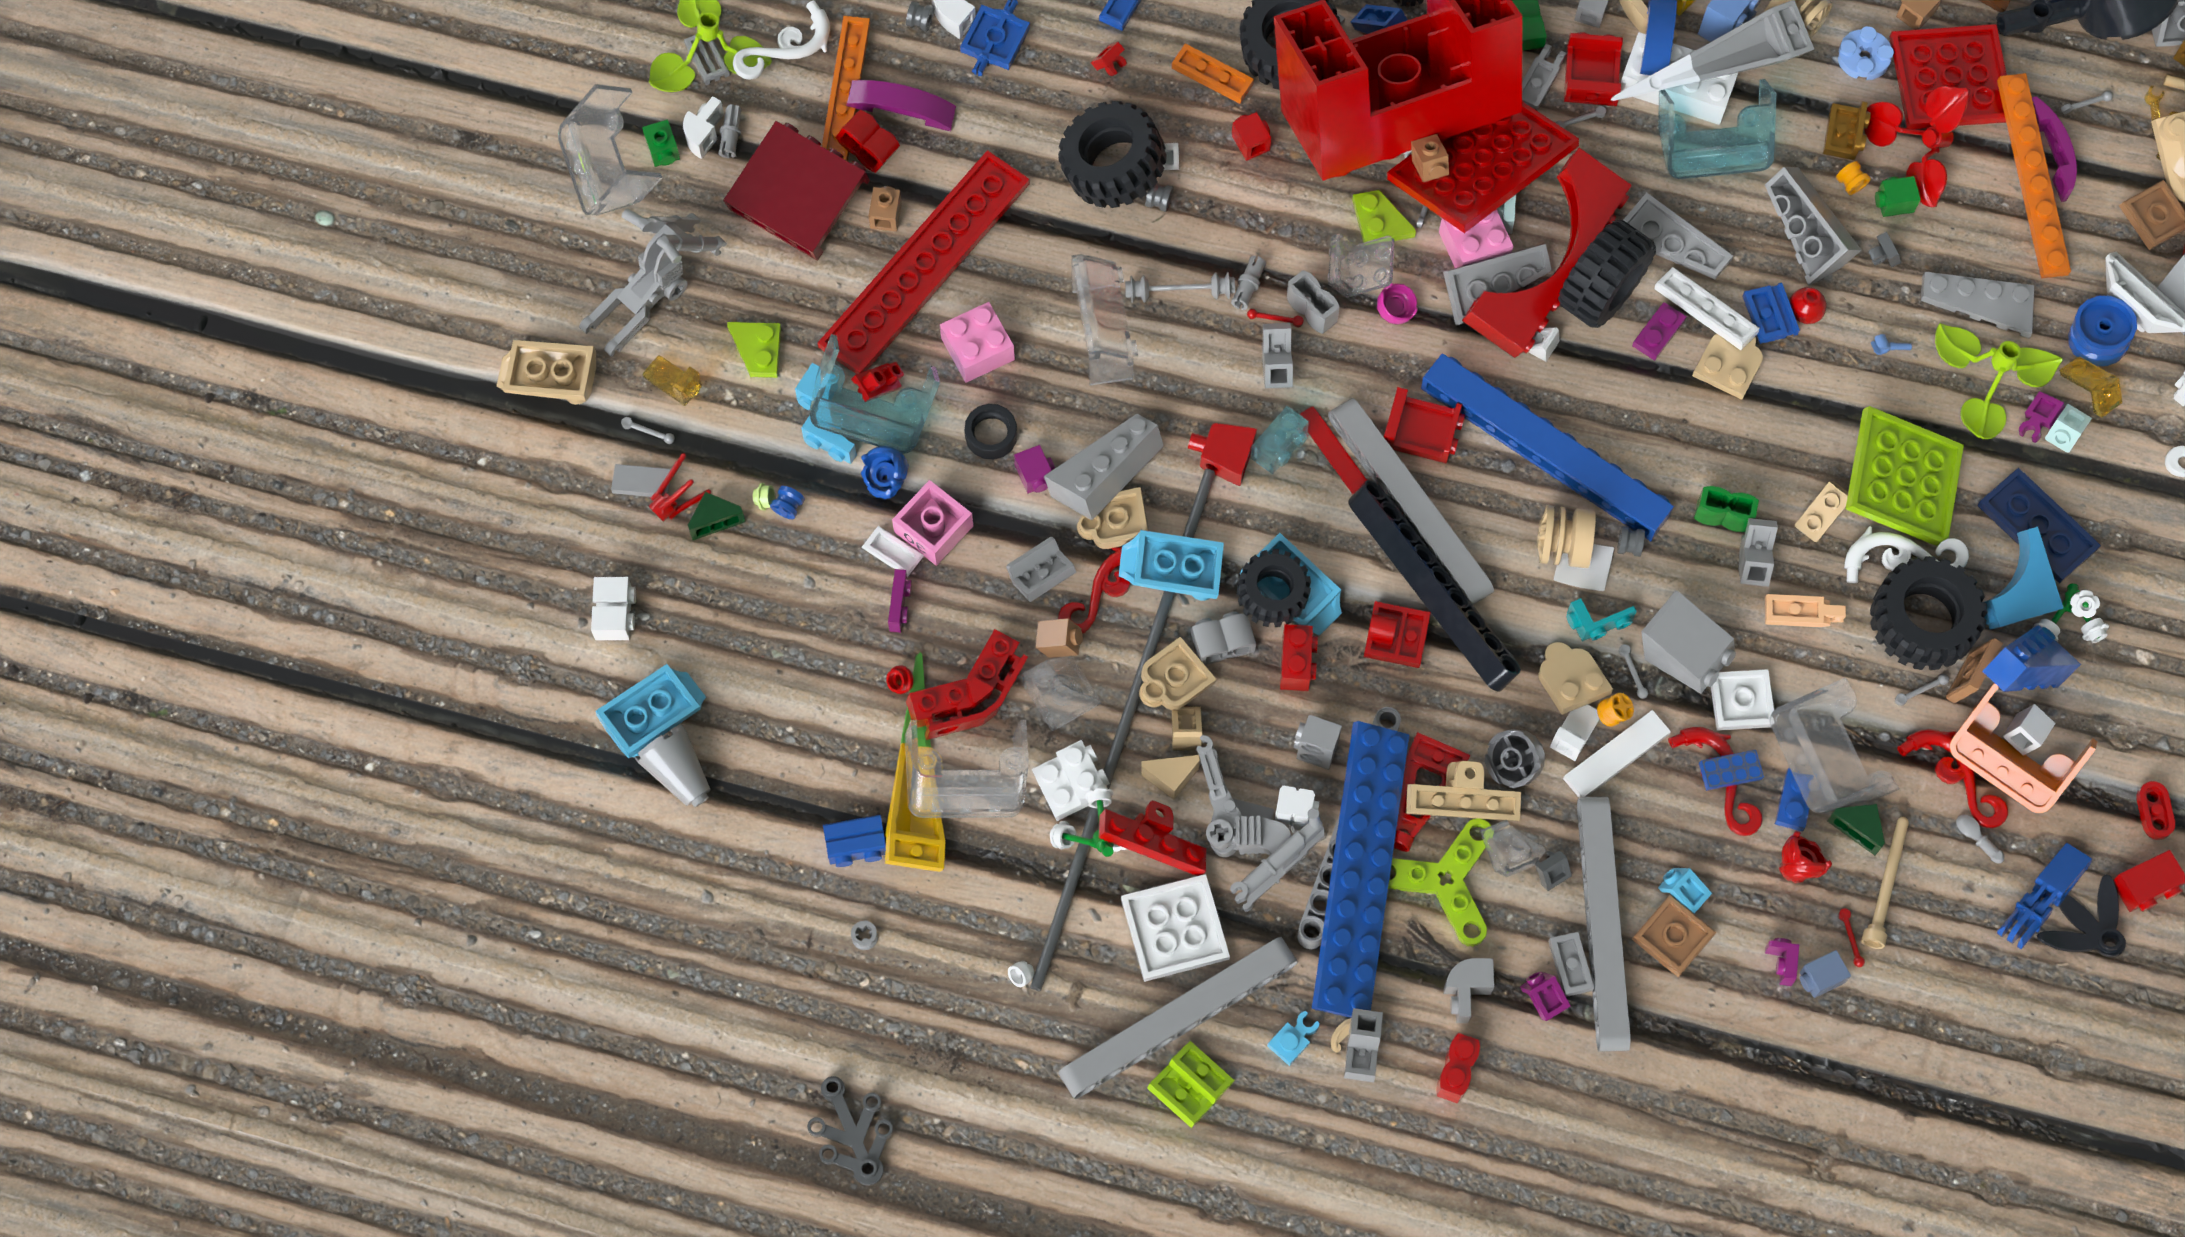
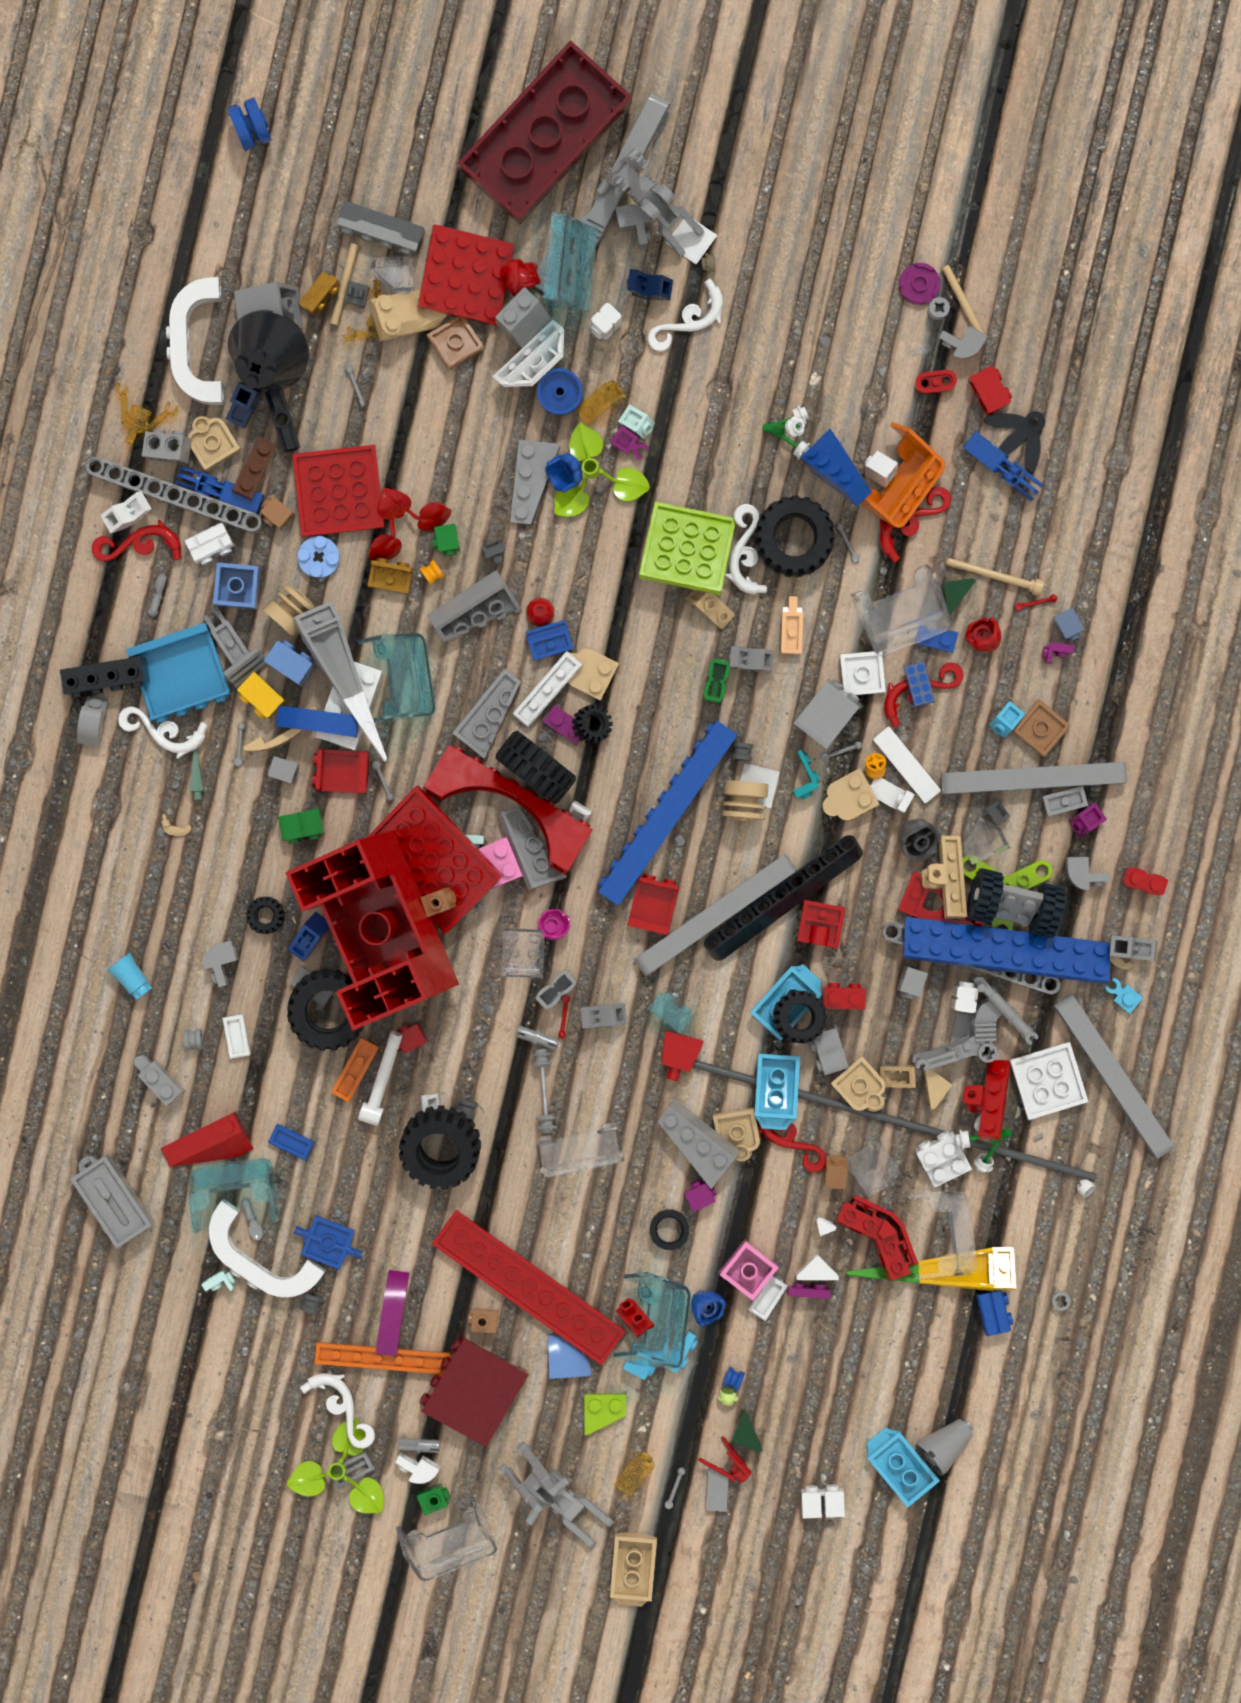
camera: 90 degrees left, 20 degrees up
dark grey plant [807,1076,893,1185] -> none
red brick [835,109,900,173] -> none
red plate [886,665,913,694] -> none
bright pink brick [940,302,1015,383] -> none
light grey bracket [1006,537,1076,602] -> none
red tile [1090,41,1127,76] -> none
lime slope [1147,1041,1235,1128] -> none
red sticker [1296,406,1367,494] -> none
lime wing [1352,190,1416,247] -> none
light grey hinge [1522,44,1567,111] -> none
medium blue hand [1871,334,1912,355] -> none
medium nougat plate [1946,638,2003,703] -> none
light grey piece [1956,814,2005,863] -> none
dark blue plate [1977,467,2101,584] -> none
dark azure arch [1981,527,2063,629] -> none
orange plate [1997,73,2071,279] -> none
magenta slope [2032,96,2077,202] -> none
none -> white piece [358,1031,403,1127]
none -> blue hair [545,453,583,492]
none -> medium blue brick [548,1334,591,1379]
none -> black tyre [572,704,613,744]
none -> white slope [795,1253,839,1280]
none -> white slope [815,1215,837,1236]
none -> black plate [967,868,1066,938]

